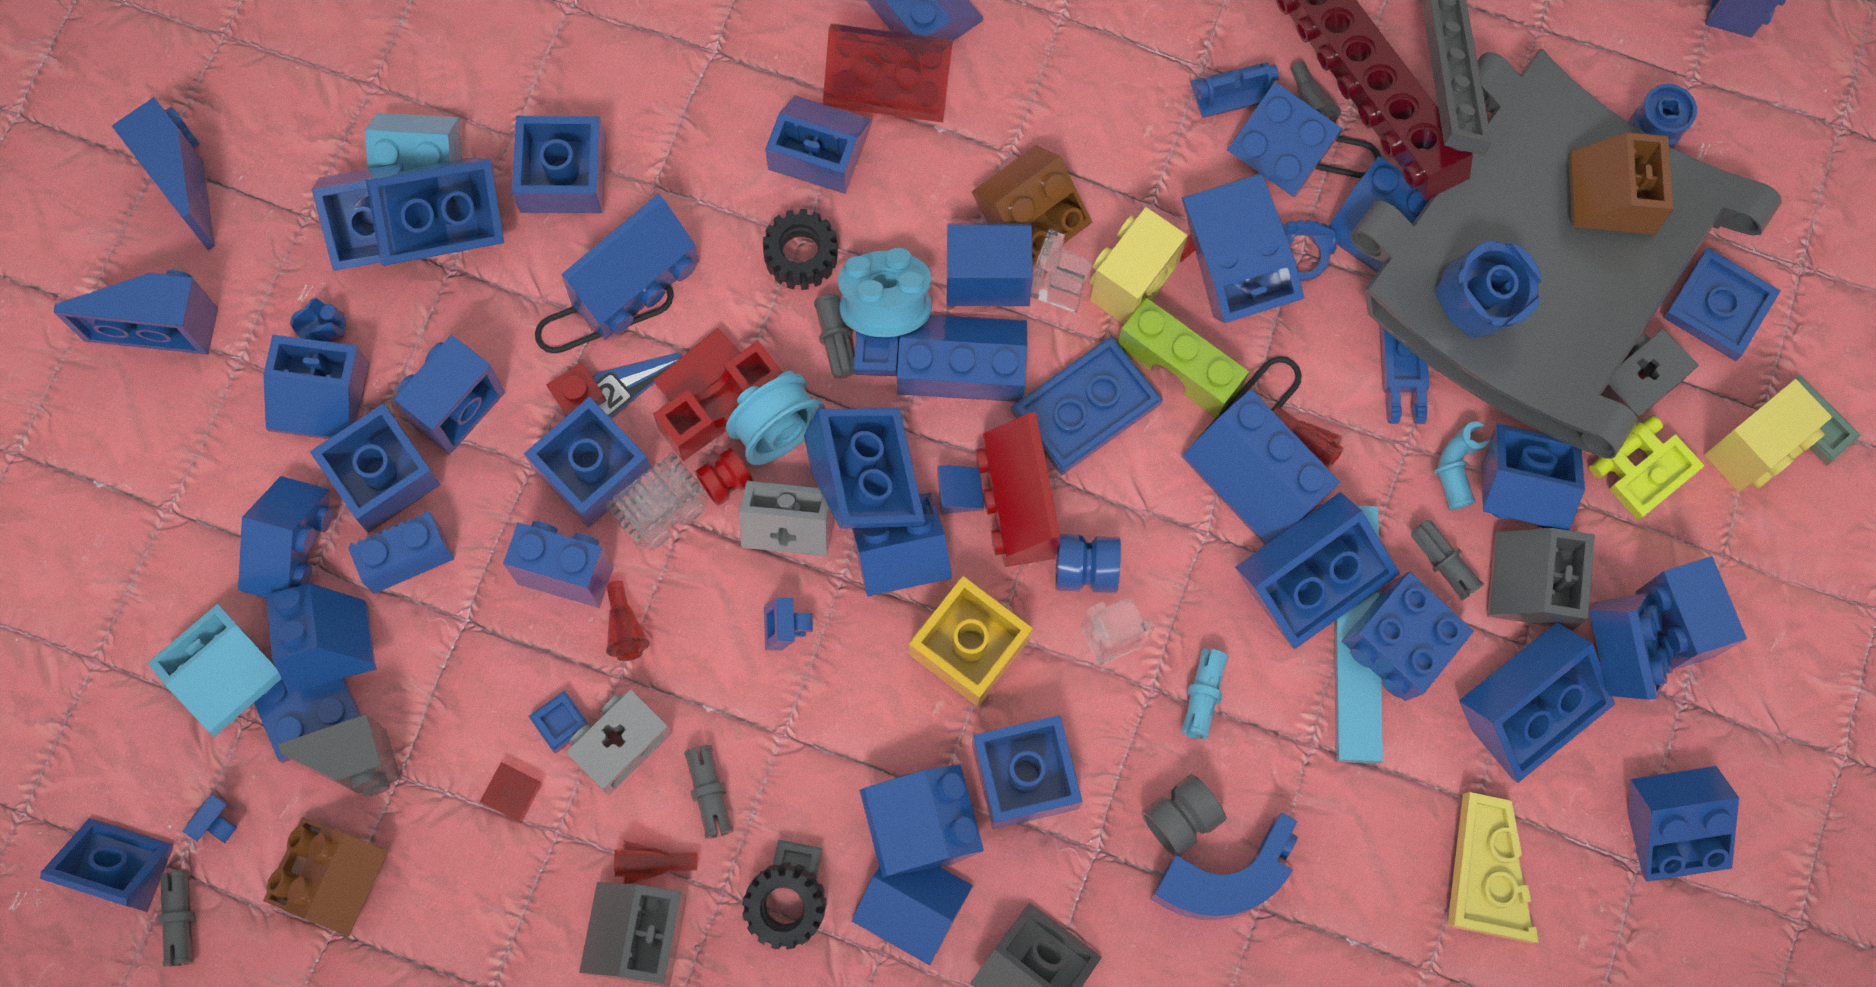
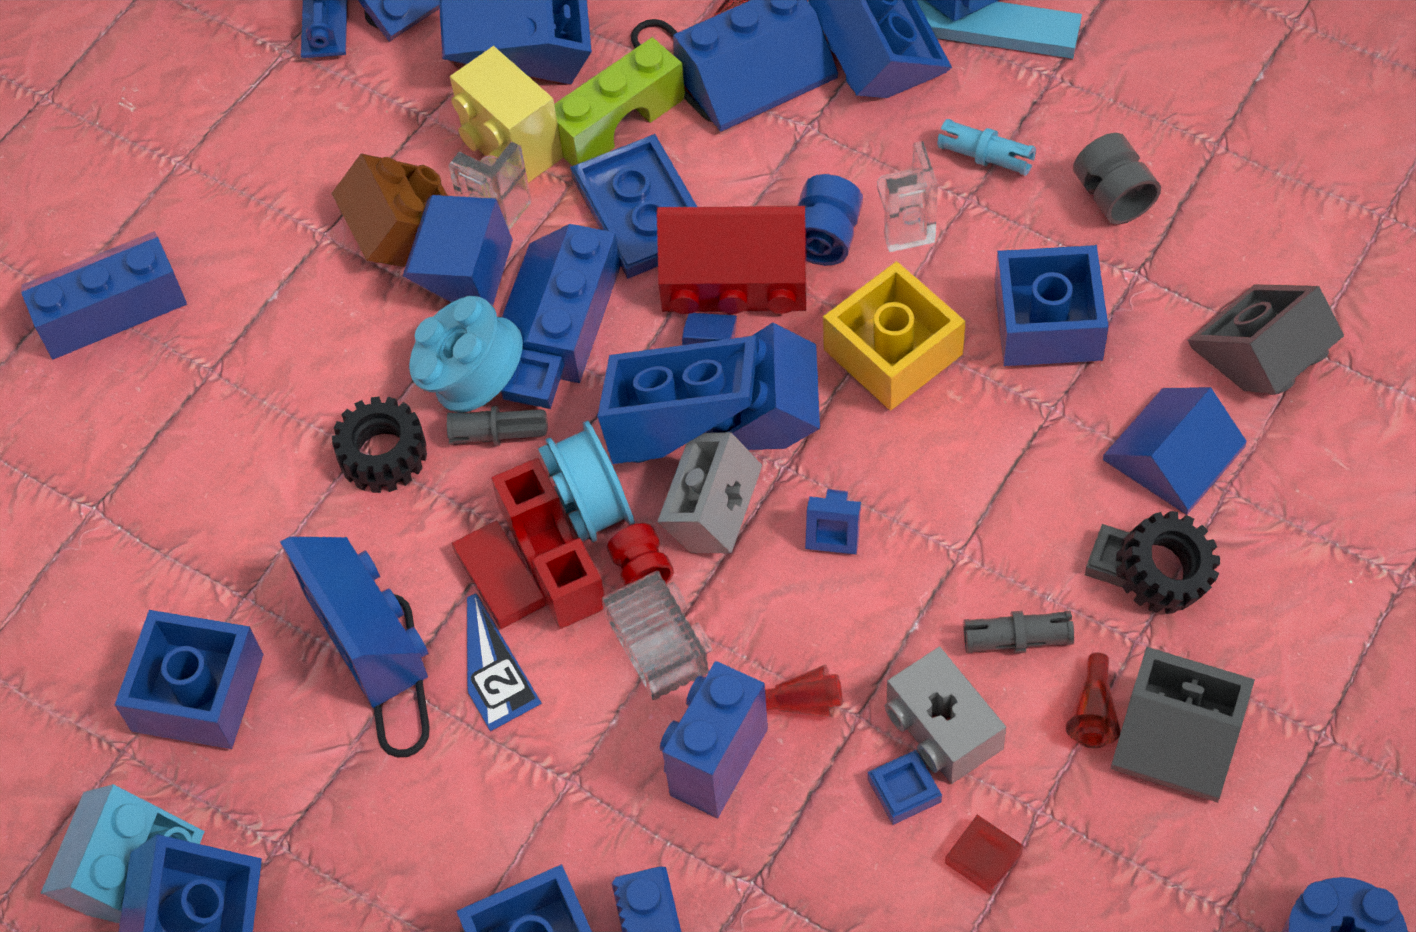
camera: 70 degrees left, 15 degrees down
blue slope [365,158,504,266] -> none
blue brick [393,334,506,456] -> none
blue brick [524,397,653,528] -> none
red plate [546,363,607,416] -> none
blue slope [765,96,872,194] -> none
clear red plate [823,23,953,123] -> none
blue slope [859,764,984,878] -> none
blue arch [1150,813,1298,920] -> none

